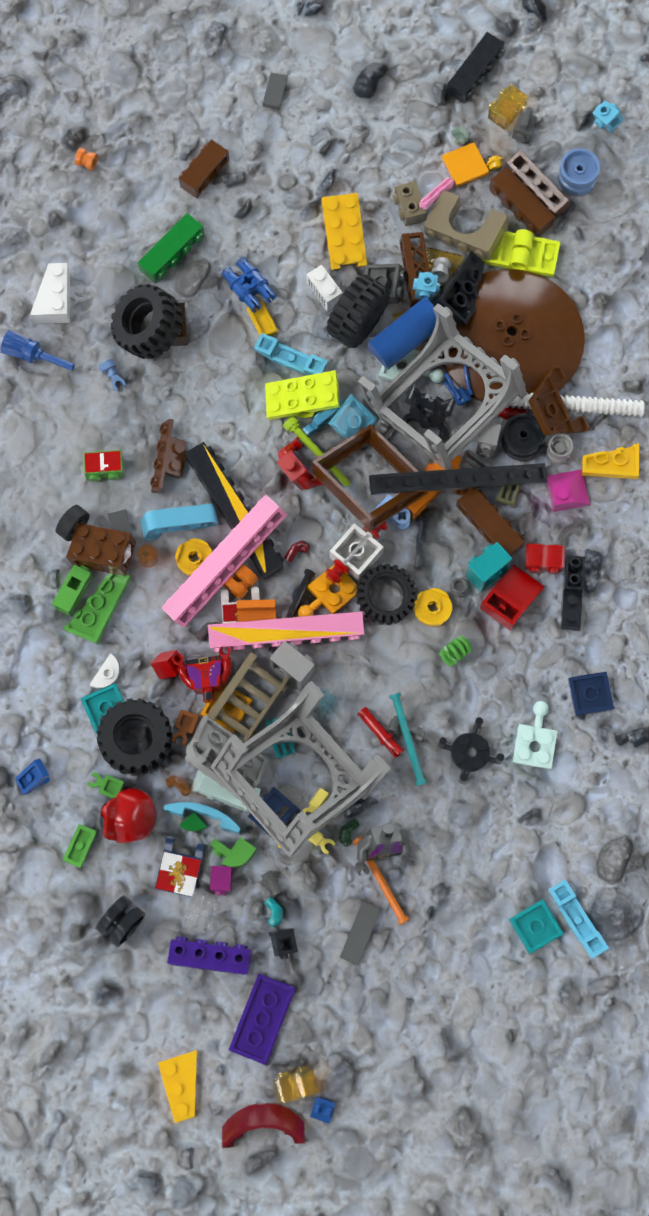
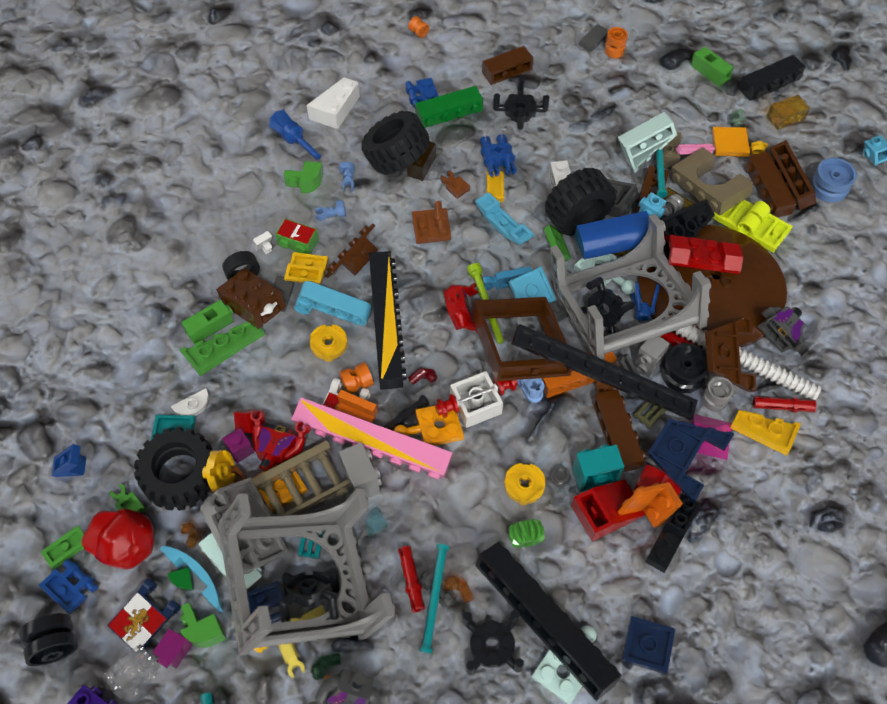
camera: 25 degrees right, 15 degrees down
clear orange brick [137,544,158,568] -> none
bright pink brick [162,494,287,628] -> none
dark grey pin [261,870,283,897] -> none
neon yellow plate [265,370,340,420] -> none
yellow piece [321,193,367,271] -> none
black tyre [356,563,417,625] -> none
dark grey brick [512,107,538,144] -> none
none -> blue plate [39,559,98,615]
none -> yellow plate [202,450,235,492]
none -> magenta brick [222,428,254,463]
none -> white tile [252,231,272,254]
none -> black plate [279,567,340,623]
none -> bright green brick [284,161,323,193]
none -> yellow slope [284,252,329,285]
none -> medium blue piece [315,200,346,221]
none -> blue plate [405,78,438,108]
none -> dark orange plate [412,201,451,244]
none -> dark orange plate [441,170,470,199]
none -> clear orange arm [444,576,474,603]
none -> black brick [475,542,622,701]
none -> black plate [493,76,550,130]
none -> bright green plate [544,225,571,261]
none -> orange wheel [604,27,628,58]
none -> orange bracket [617,482,683,528]
none -> light aqua wedge [618,112,677,172]
none -> dark blue wing [648,419,734,503]
none -> teal bar [656,148,667,198]
none -> red piece [664,235,743,274]
none -> bright green brick [691,47,734,87]
none -> red pin [753,396,817,413]
none -> dark grey torso [757,306,810,357]

